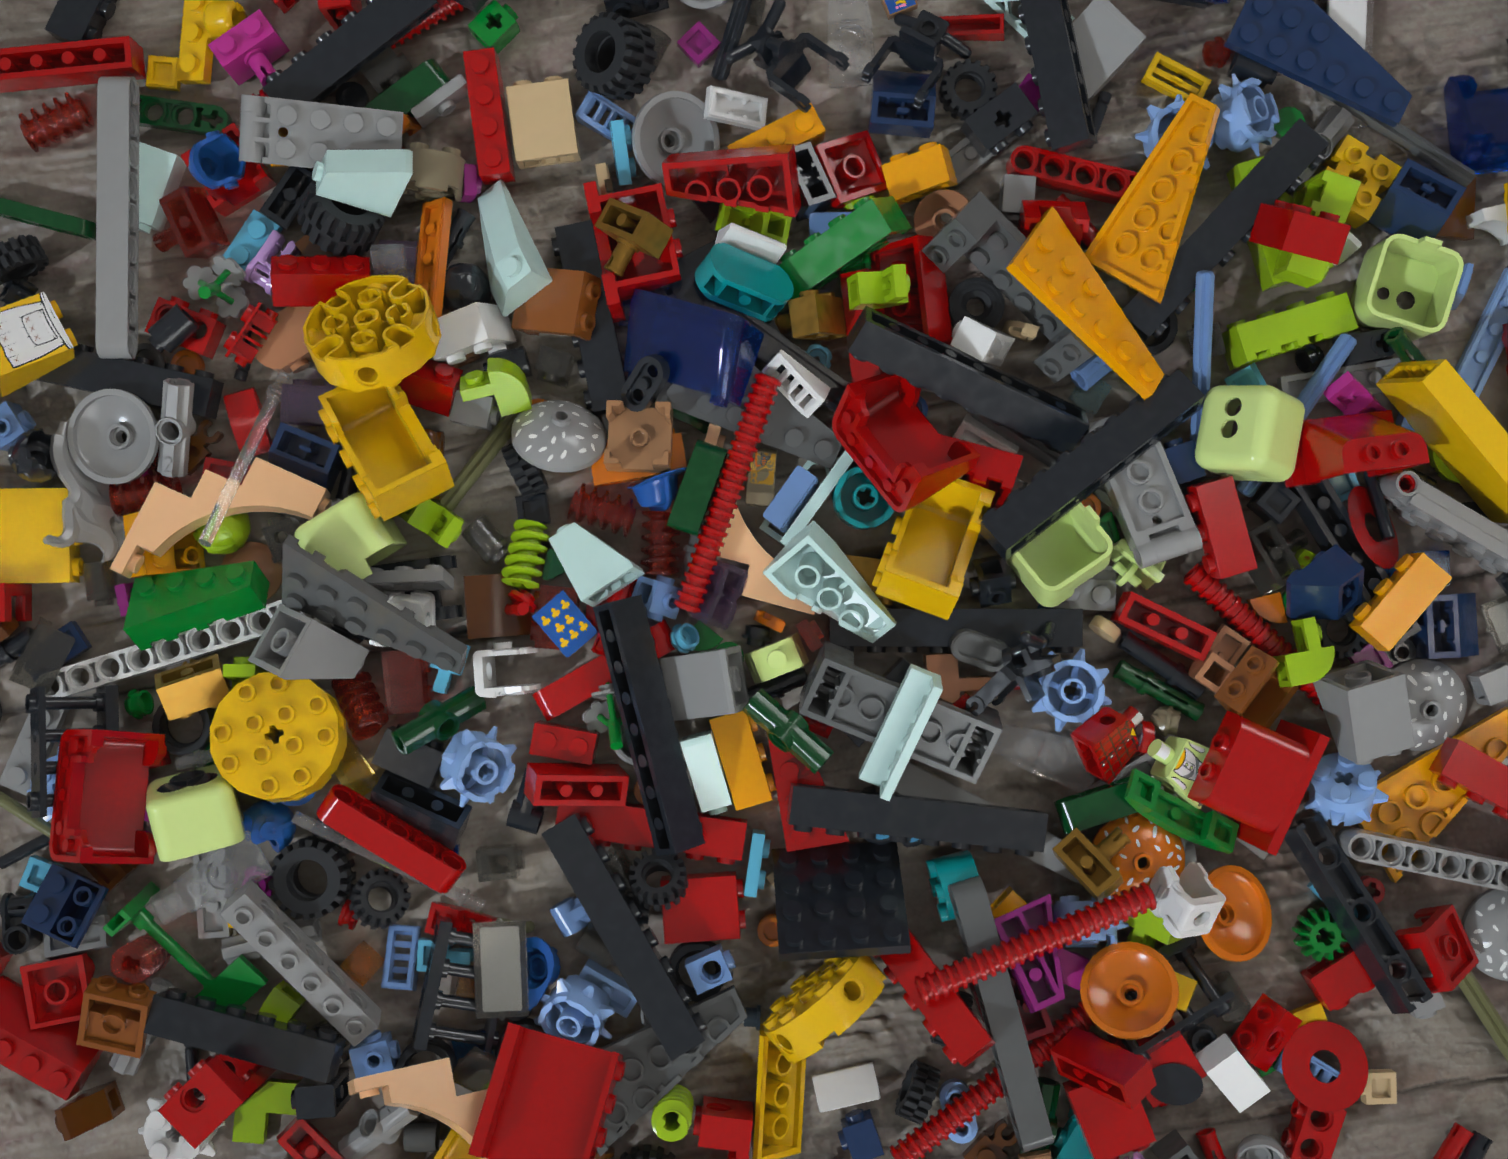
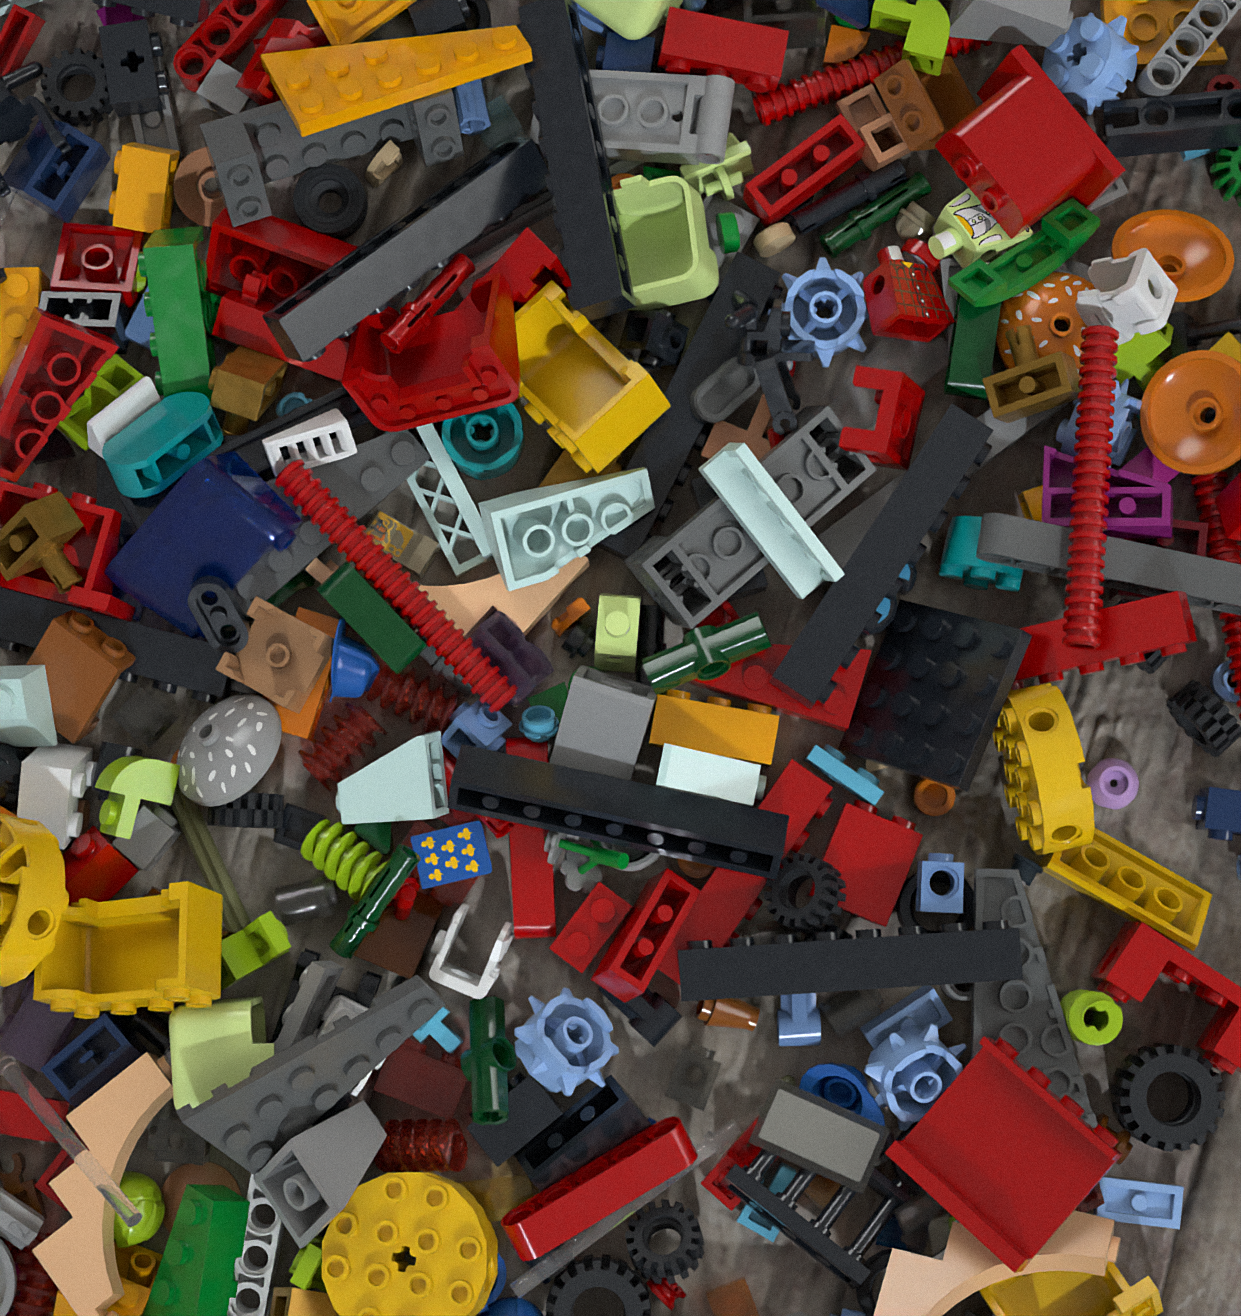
camera: 60 degrees left, 5 degrees down
medium blue slope [381,924,421,991] -> none
medium blue slope [763,466,820,533] -> none
clear red plate [794,618,825,653] -> none
white slope [812,1062,881,1113] -> none
lime brick [847,264,911,310] -> none
white arch [950,316,1015,366] -> none
none -> dark green pin [329,844,421,959]
none -> red pin [380,253,476,354]
none -> dark orange cone [695,998,760,1031]
none -> green tile [716,211,740,254]
none -> red panel [838,365,925,471]
none -> lavender plate [1087,758,1139,810]

